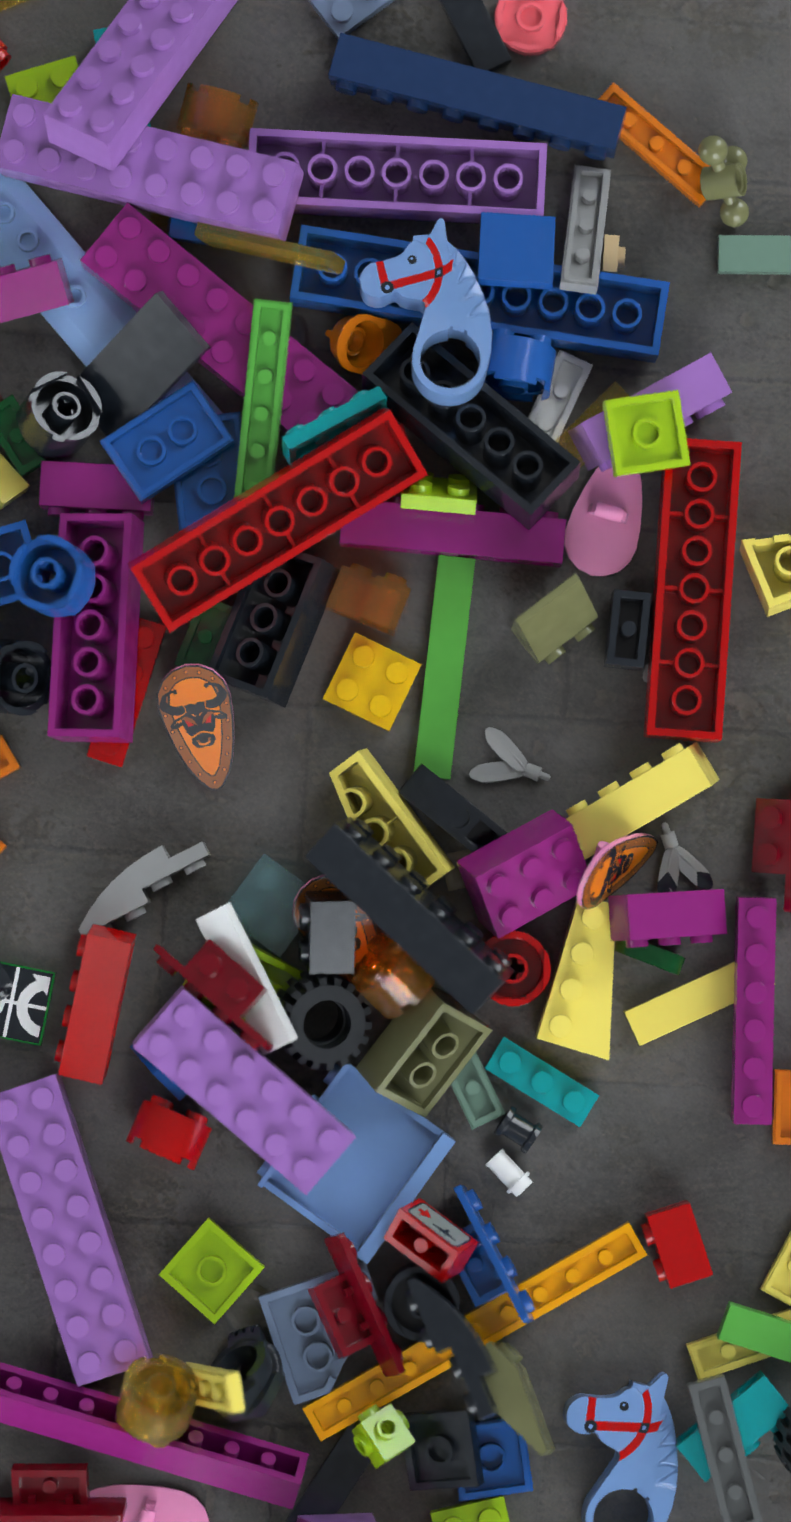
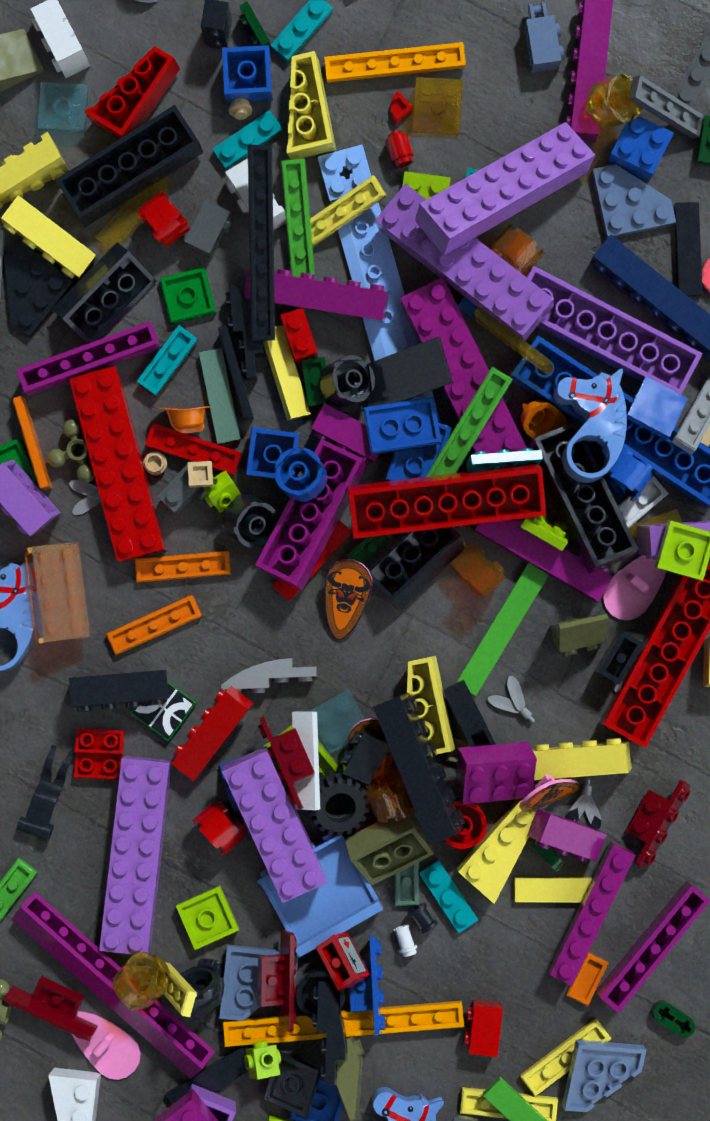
camera: 25 degrees right, 0 degrees up
yellow plate [323,632,422,732] -> none

